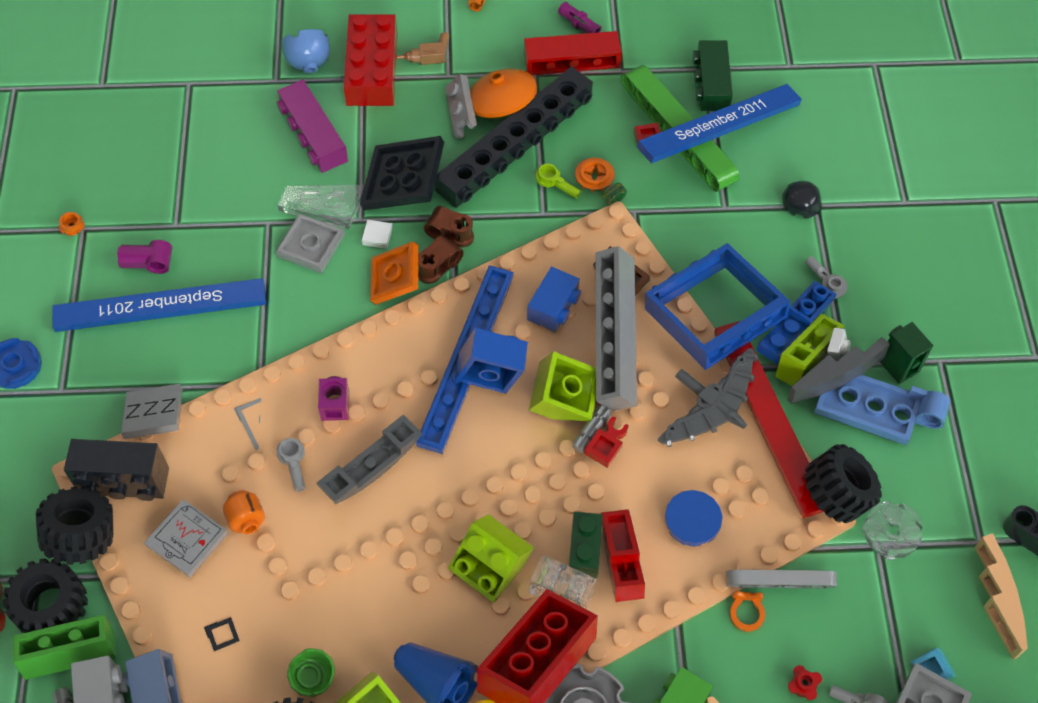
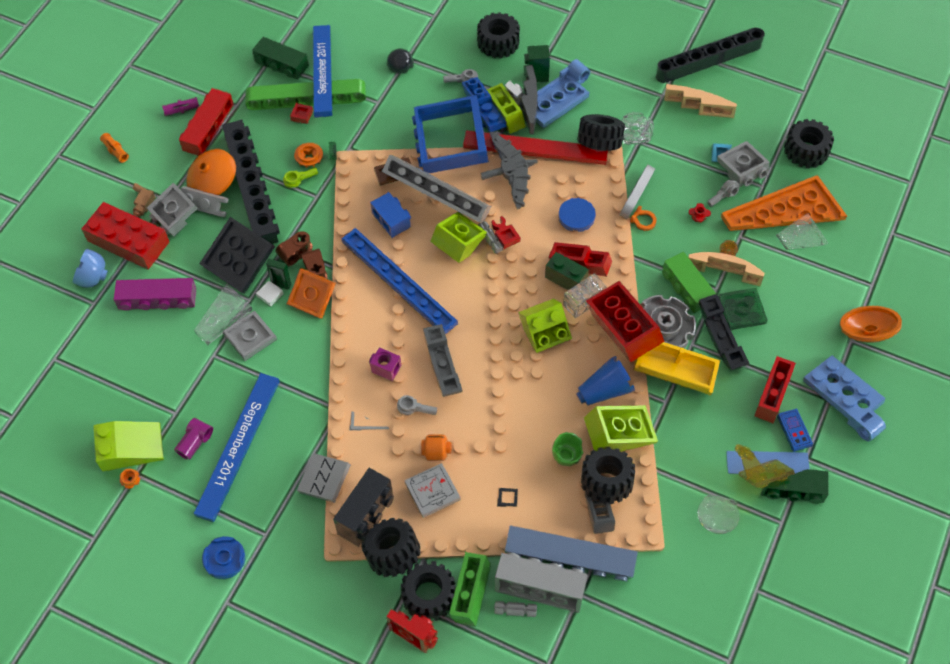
camera: 60 degrees left, 0 degrees up
blue brick [455,328,528,394] -> none
none -> lime slope [93,421,164,472]
none -> light grey plate [147,183,198,236]
none -> dark green tile [266,259,291,289]
none -> black tyre [477,12,520,58]

